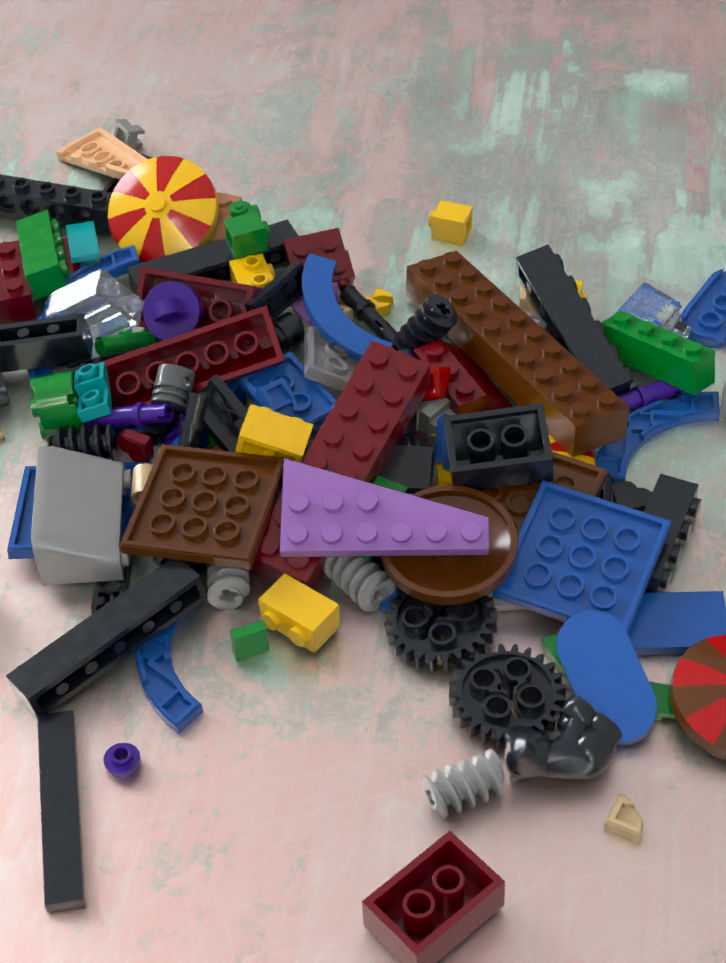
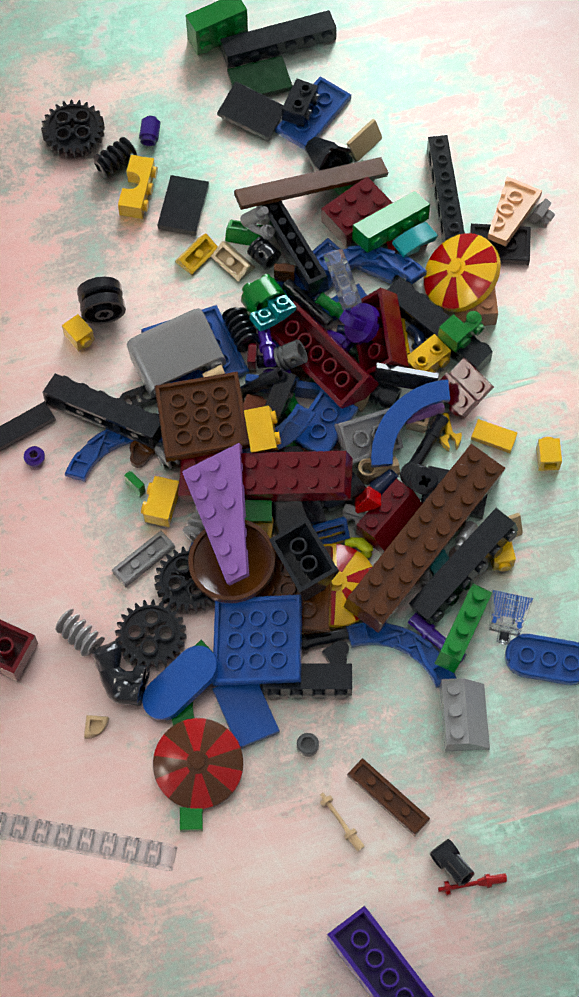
camera: 65 degrees right, 20 degrees up
none -> light grey tile [112,530,175,587]
none -> reddish brown tile [129,441,155,468]
none -> reddish brown plate [274,263,295,282]
none -> yellow tile [471,419,518,453]

